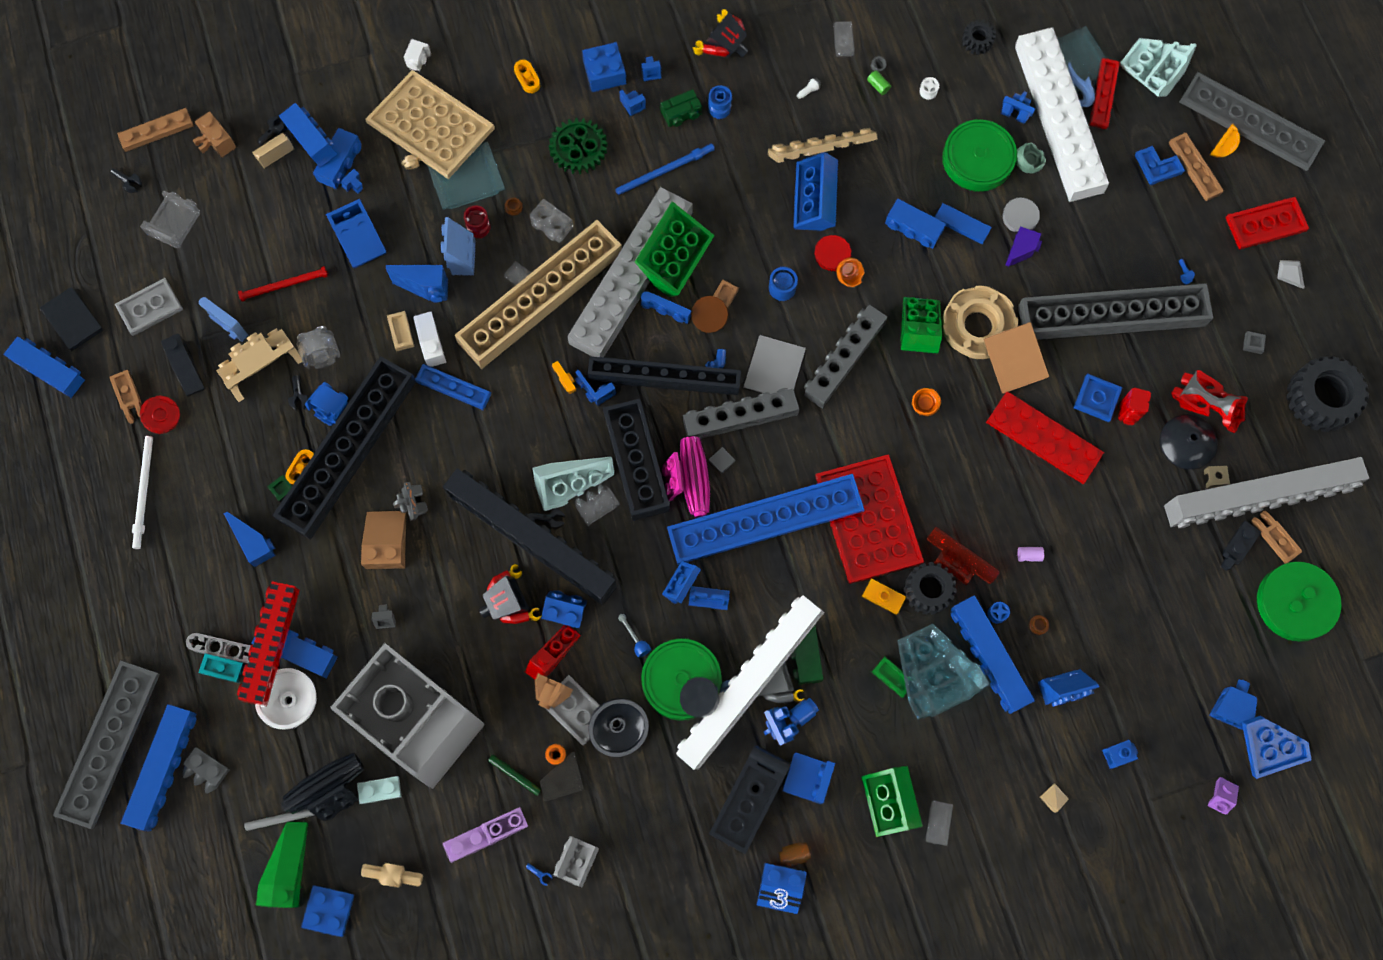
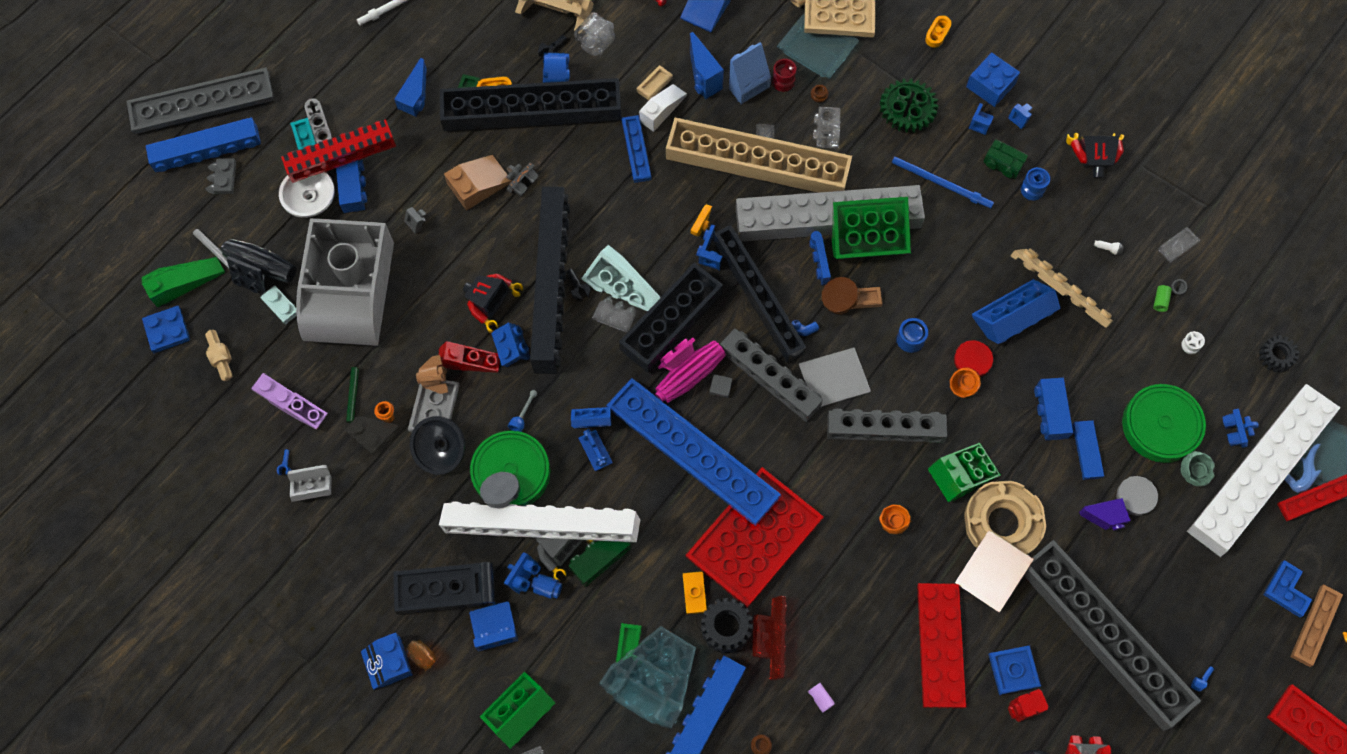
camera: 60 degrees right, 5 degrees down
blue wheel [987,602,1010,624] -> none

